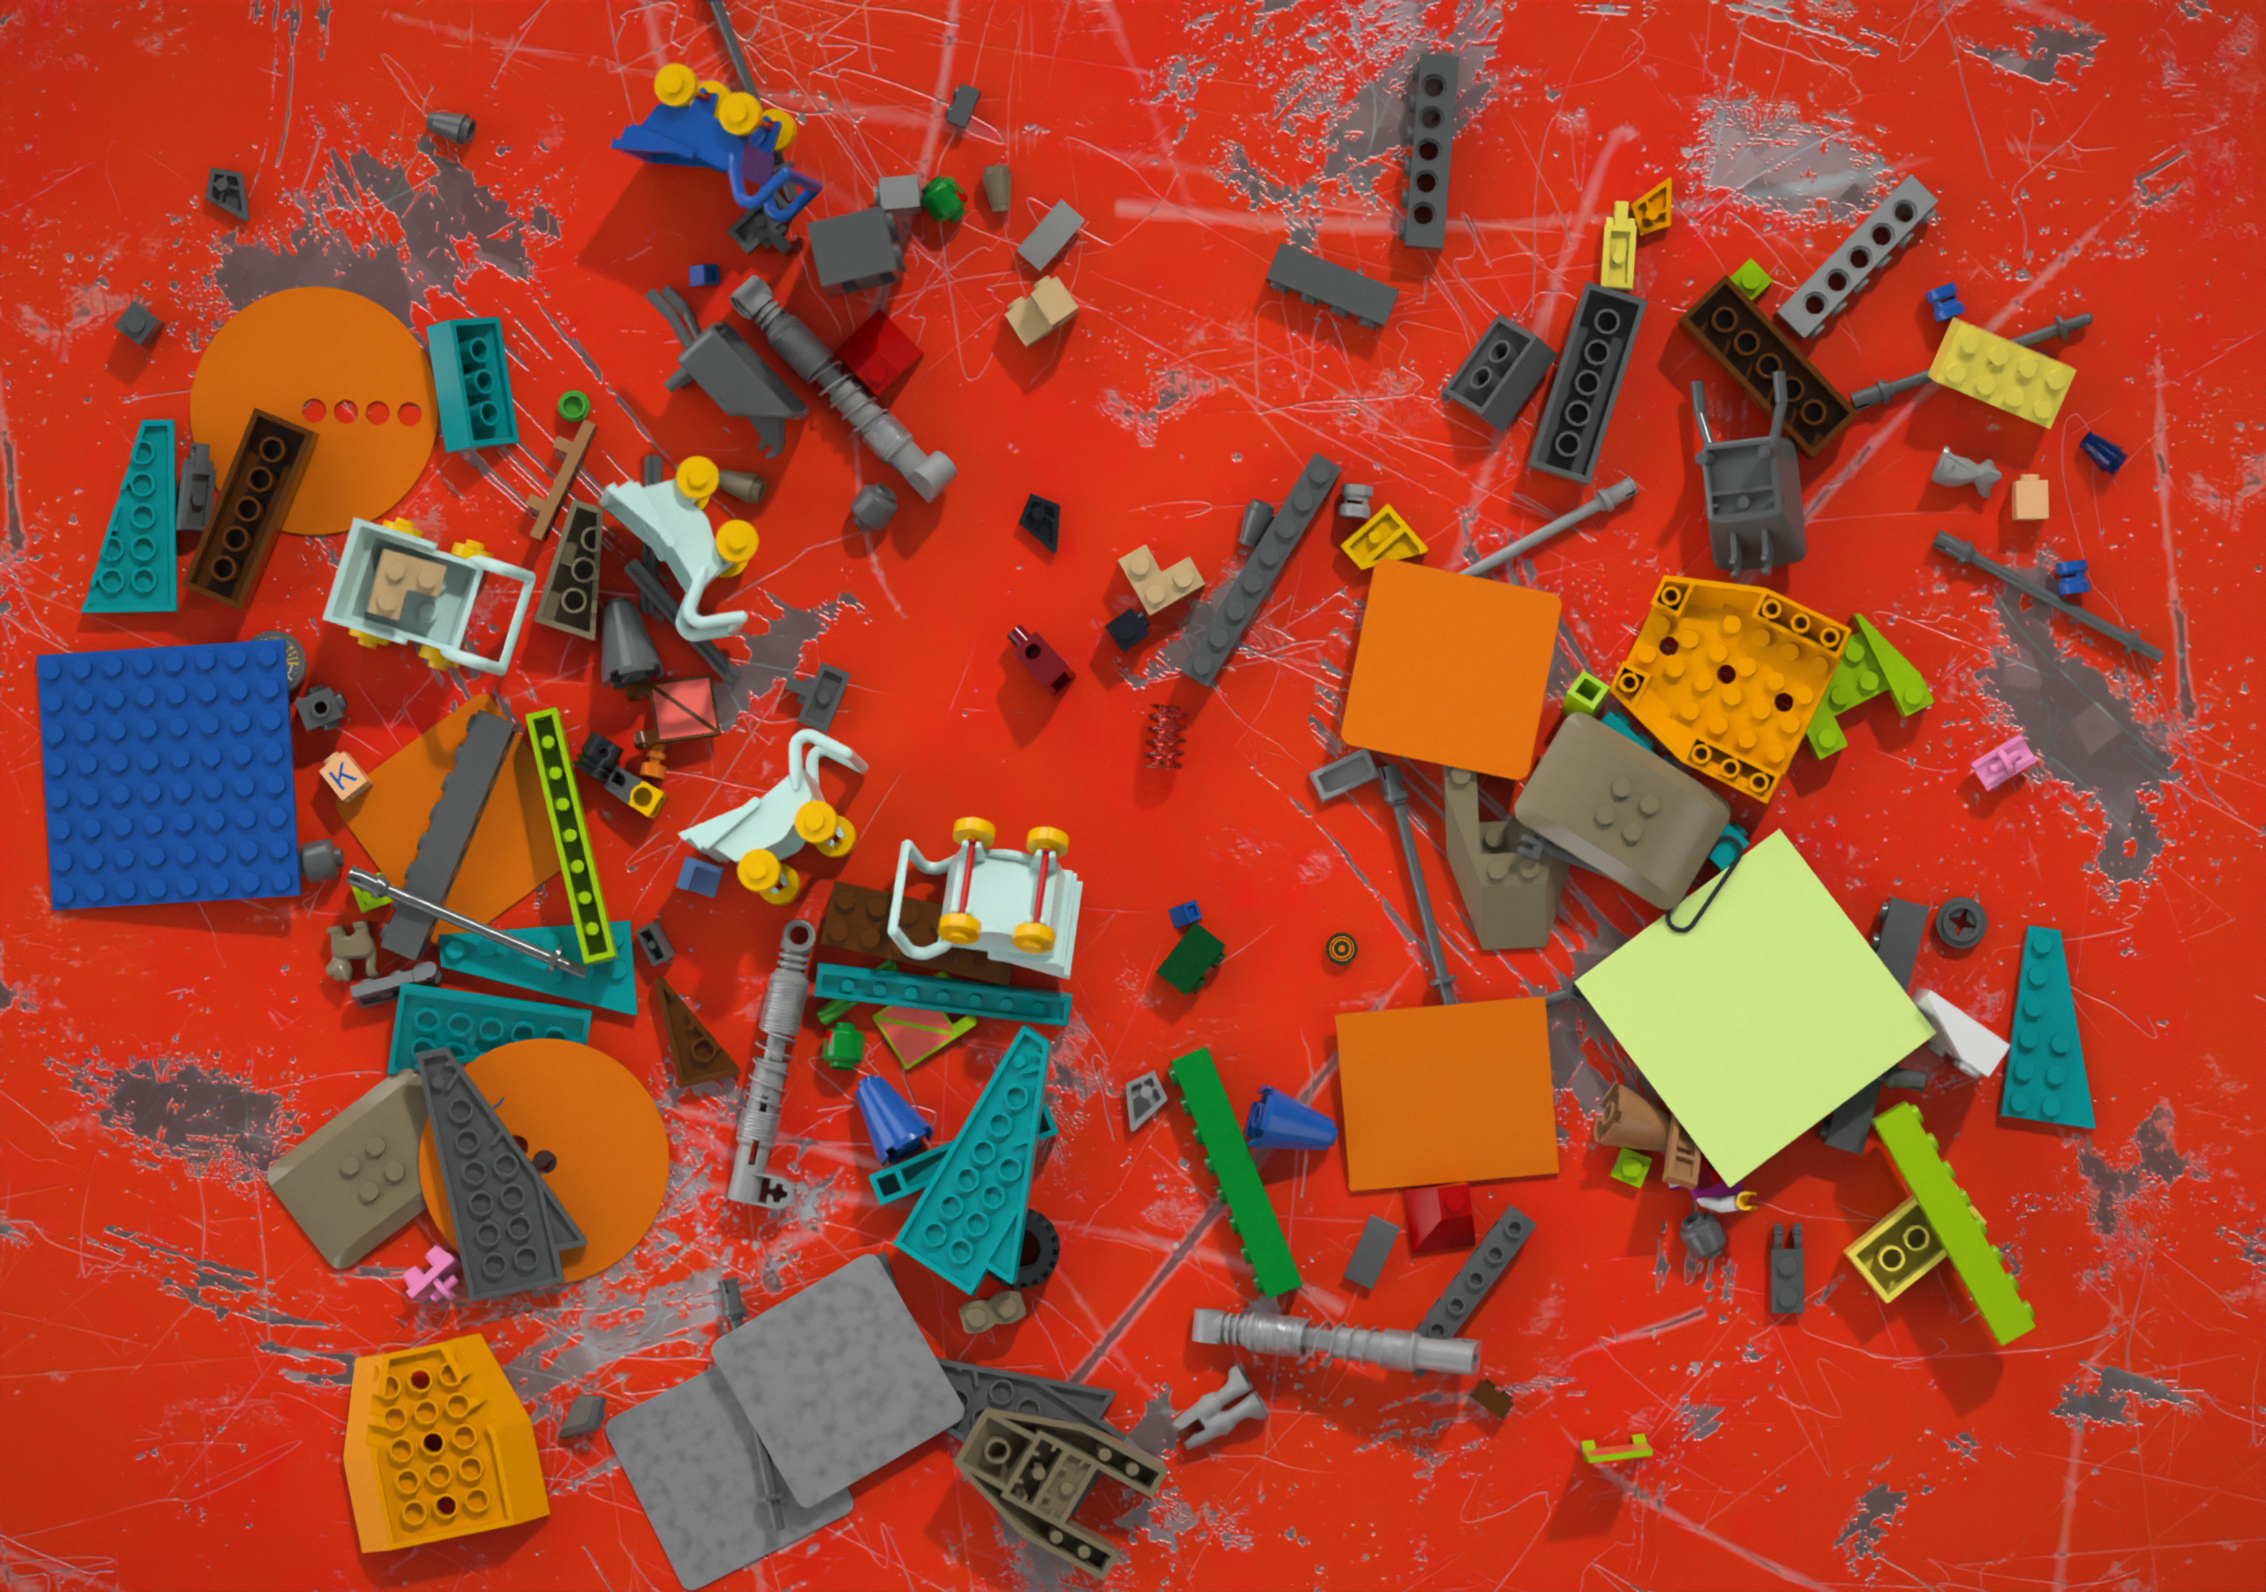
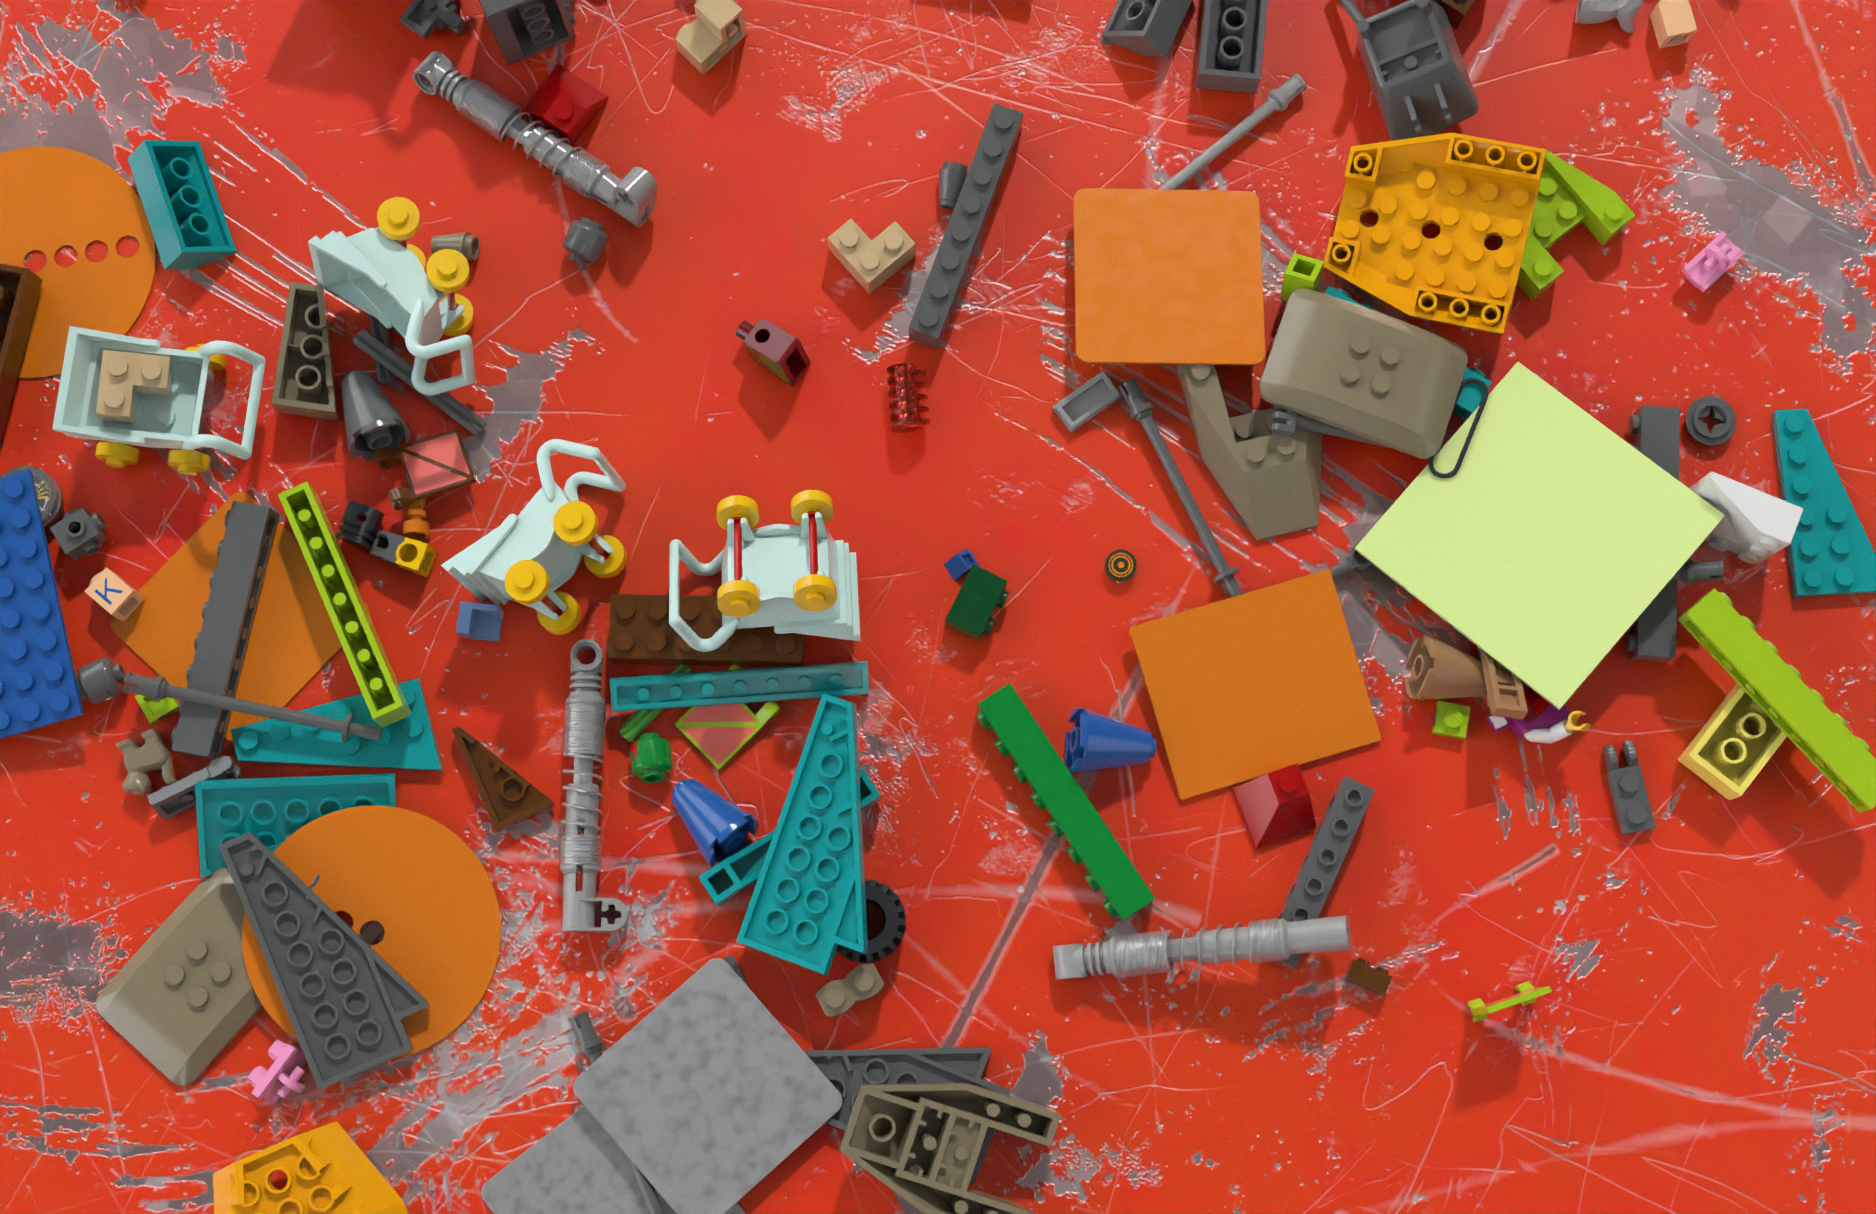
camera: 10 degrees left, 10 degrees down
medium nougat hinge [525,419,598,542] -> none
bright green plate [558,390,590,422] -> none
dark grey piece [558,1394,607,1439] -> none
dark grey piece [635,919,676,967] -> none
dark grey piece [644,285,810,459] -> none
blue piece [688,264,719,287] -> none
dark grey hinge [784,662,851,733] -> none
black piece [1018,493,1060,553] -> none
black brick [1105,608,1151,653] -> none
light grey piece [1125,1070,1168,1131] -> none
light grey piece [1172,1364,1270,1450] -> none
light grey wheel [1339,483,1374,519] -> none
yellow wing [1340,504,1429,570] -> none
dark grey slope [1343,1214,1400,1290] -> none
dark grey head [1679,1211,1727,1259] -> none
dark grey bar [1931,529,2164,663] -> none
blue wheel [2055,559,2091,595] -> none

